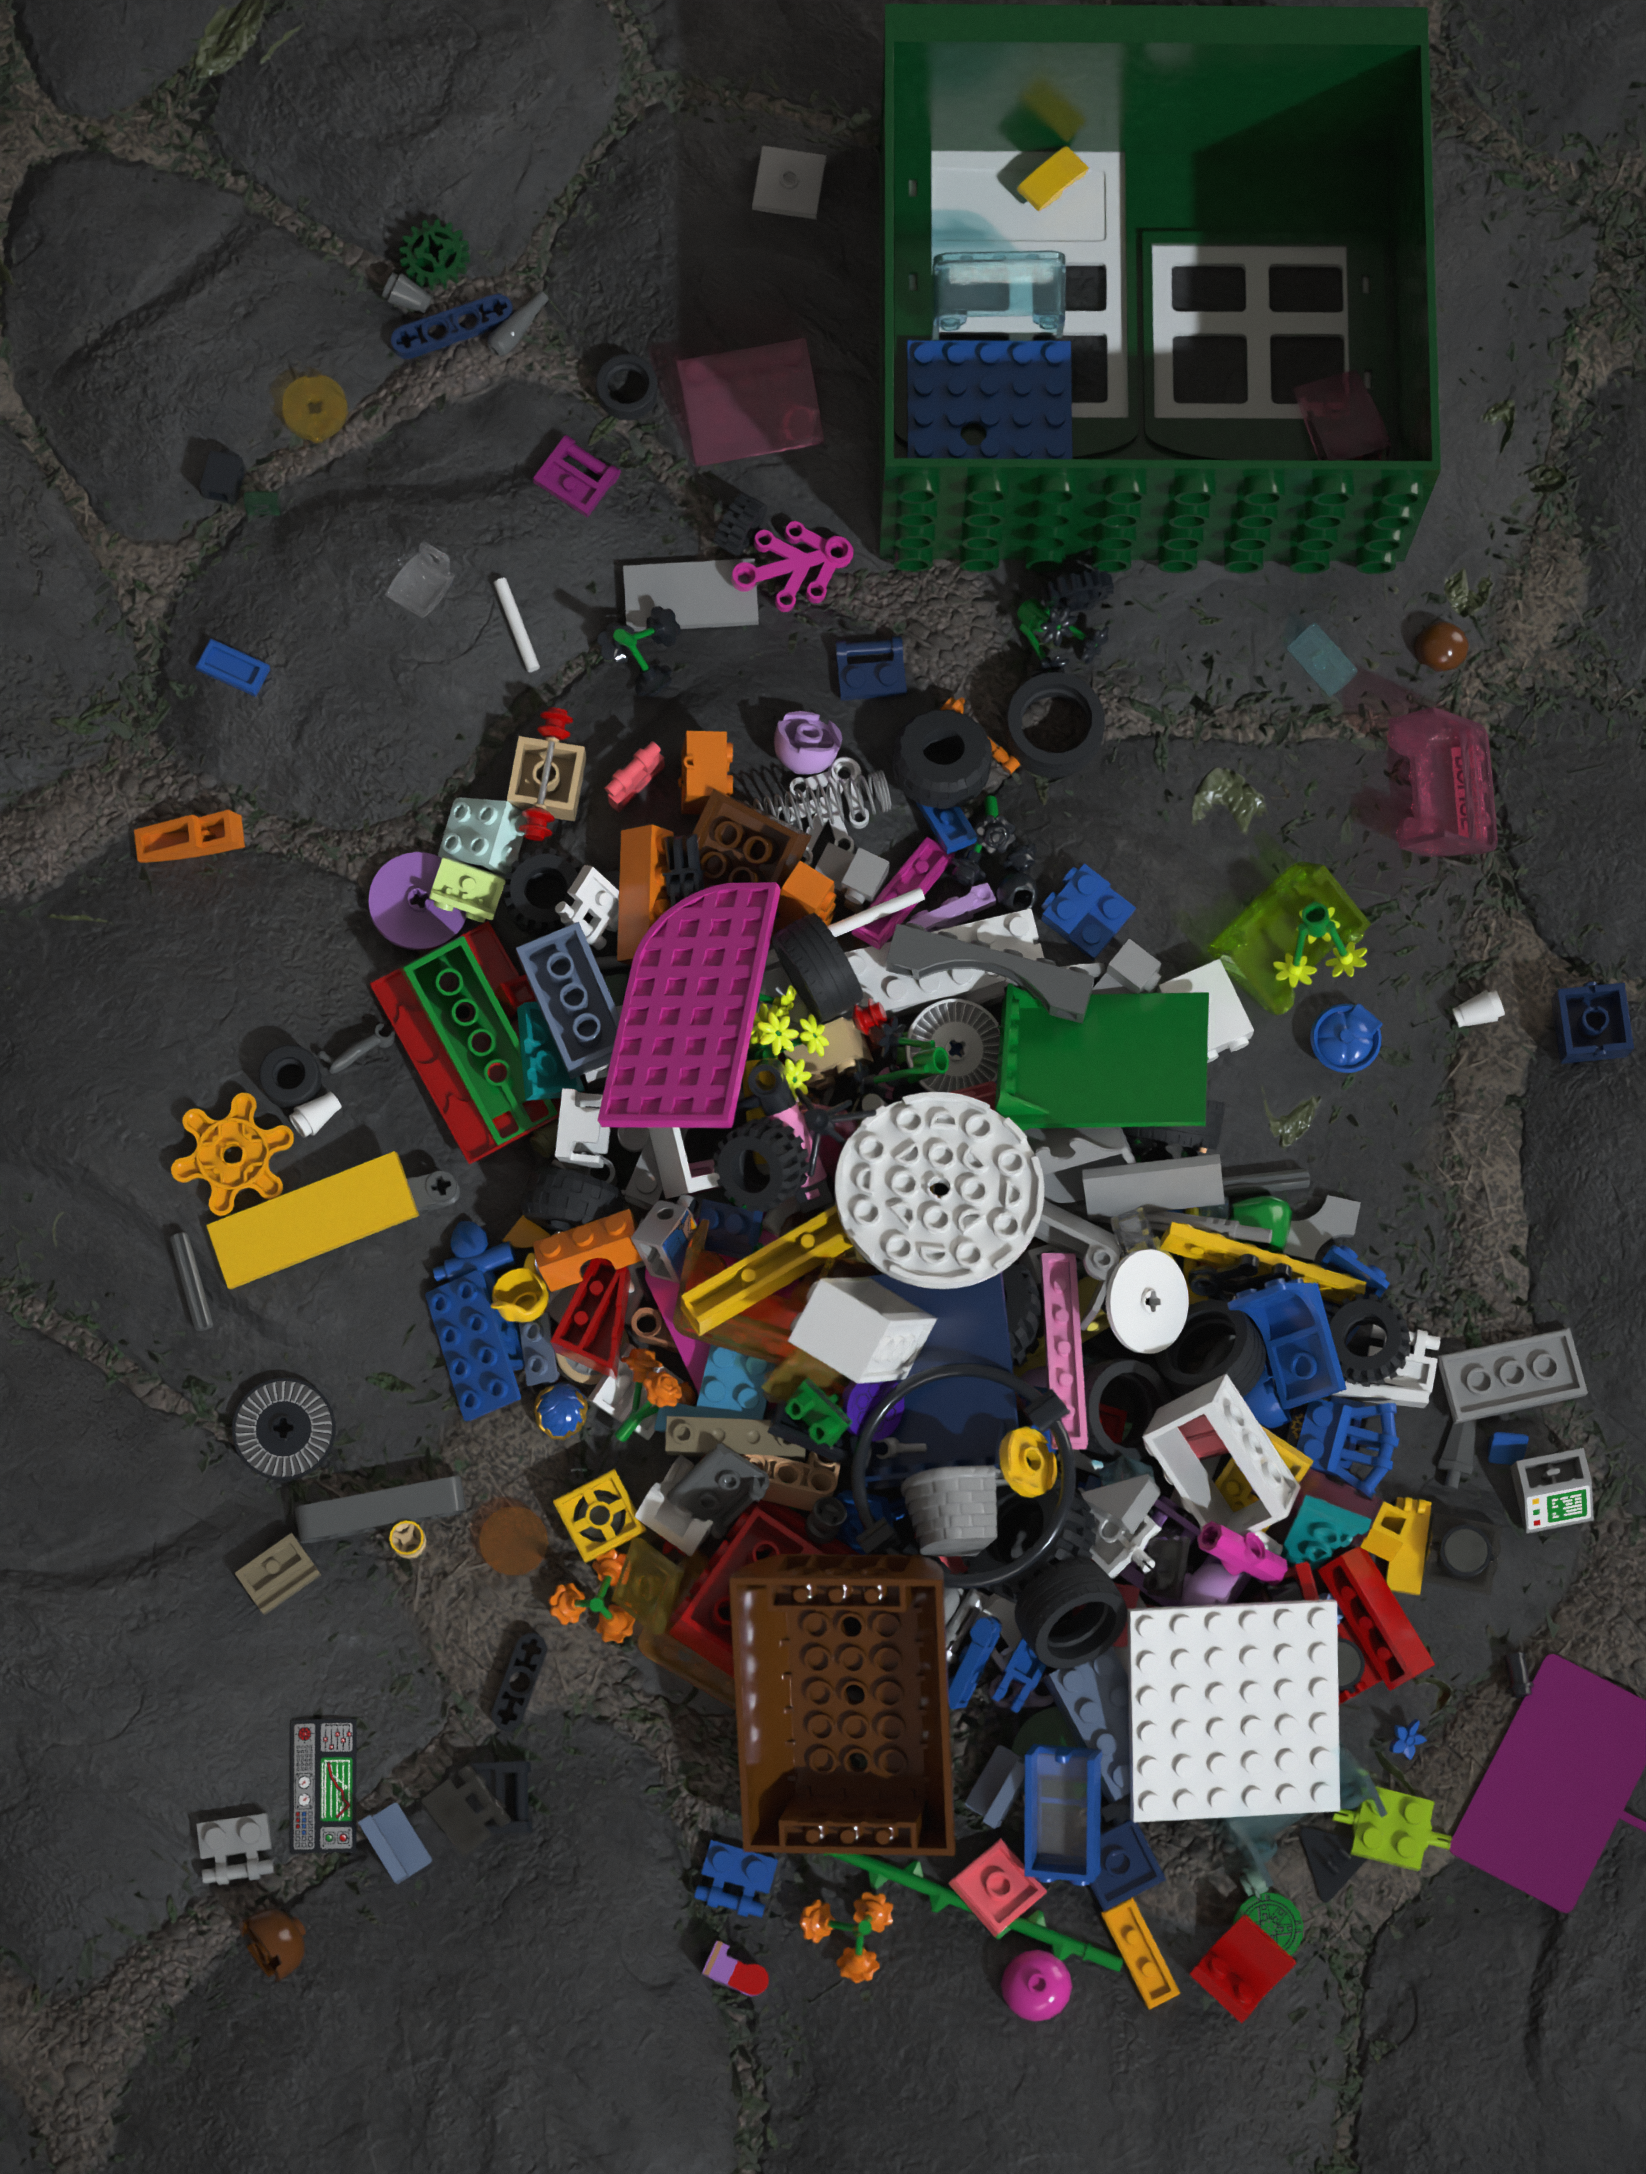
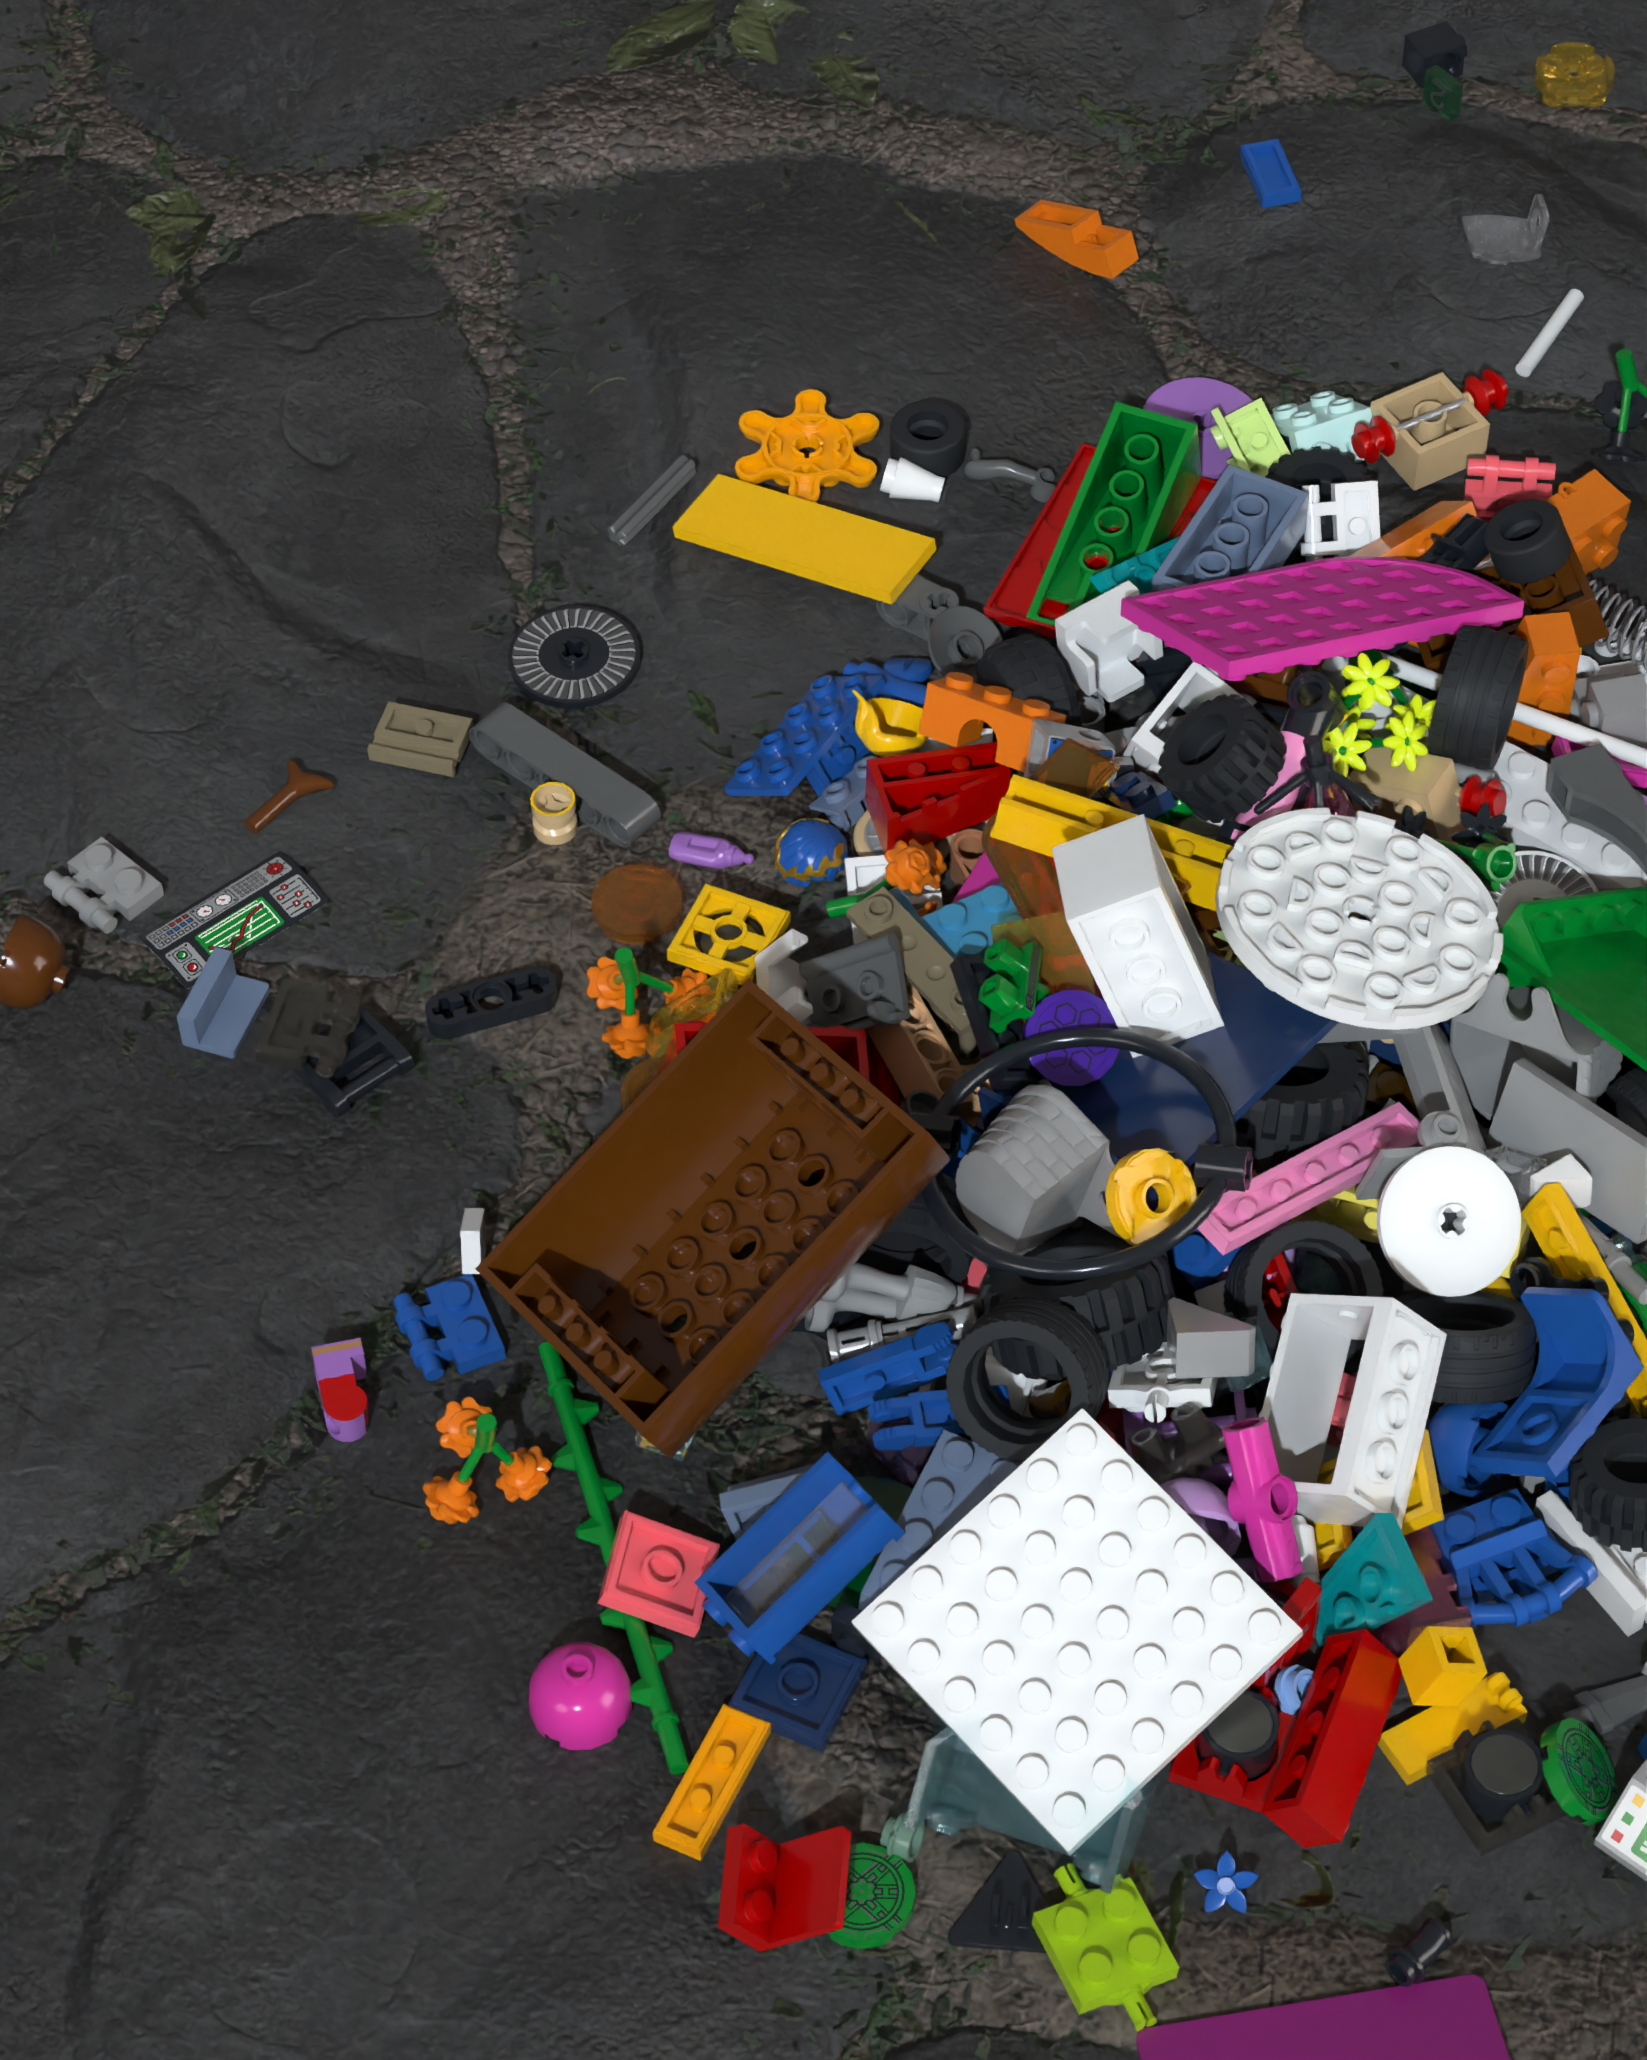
camera: 55 degrees right, 25 degrees down
none -> reddish brown piece [244,759,334,834]
none -> white tile [460,1208,486,1274]
none -> medium lavender piece [669,832,754,869]
none -> dark grey dish [928,606,1003,683]
none -> black tyre [1483,499,1571,584]
none -> white slope [1529,1154,1592,1208]
none -> green tile [1540,1717,1618,1826]

